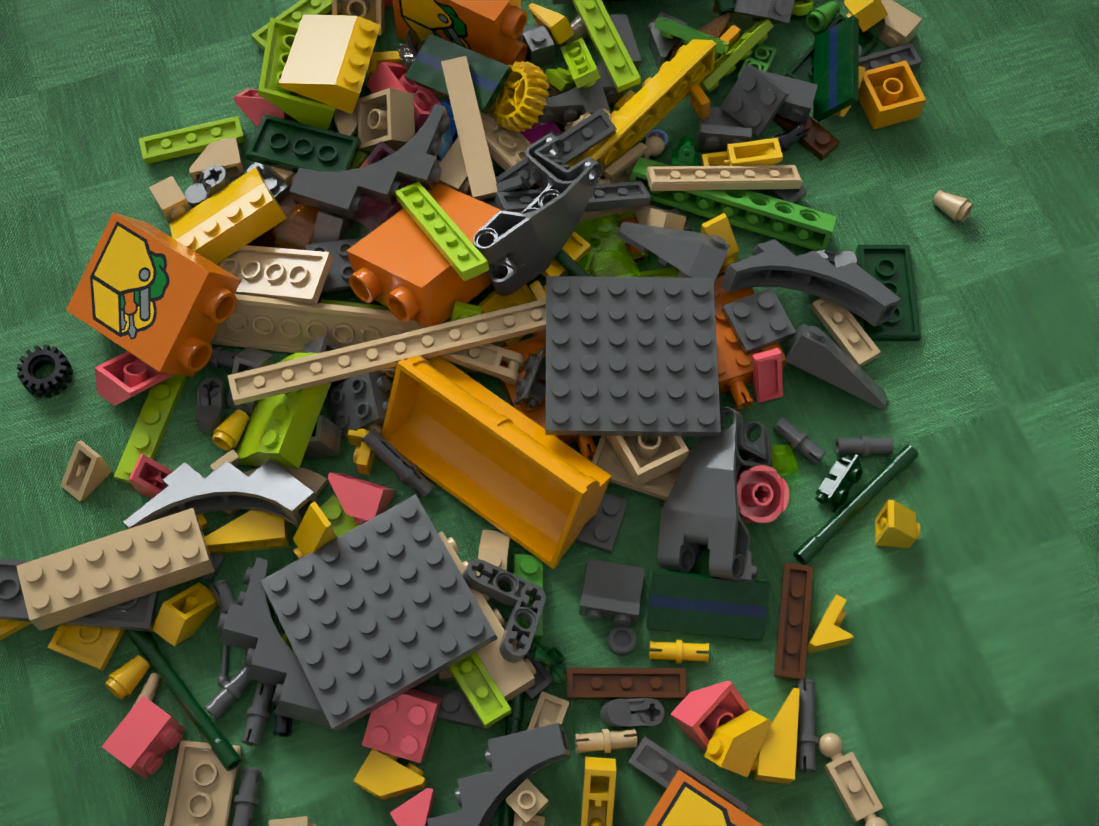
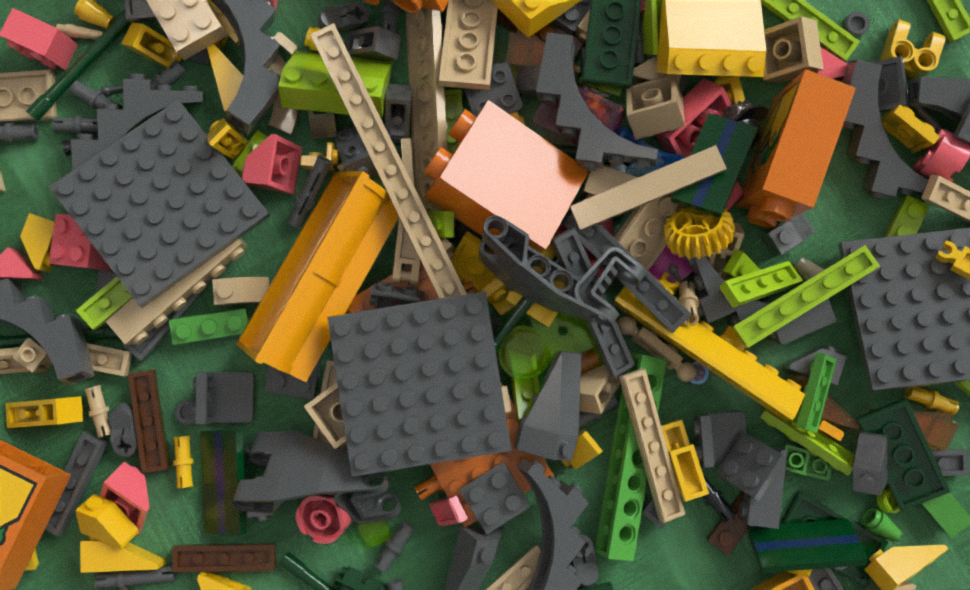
camera: 80 degrees right, 20 degrees up
lime plate [395,181,489,281] -> none
dark grey beam [463,559,546,663] -> none
dark grey tile [496,175,531,192] -> none
yellow slope [529,3,574,45] -> none
dark green plate [530,638,567,684] -> none
green hinge [672,135,698,166] -> none
light orange tile [689,84,710,120] -> none

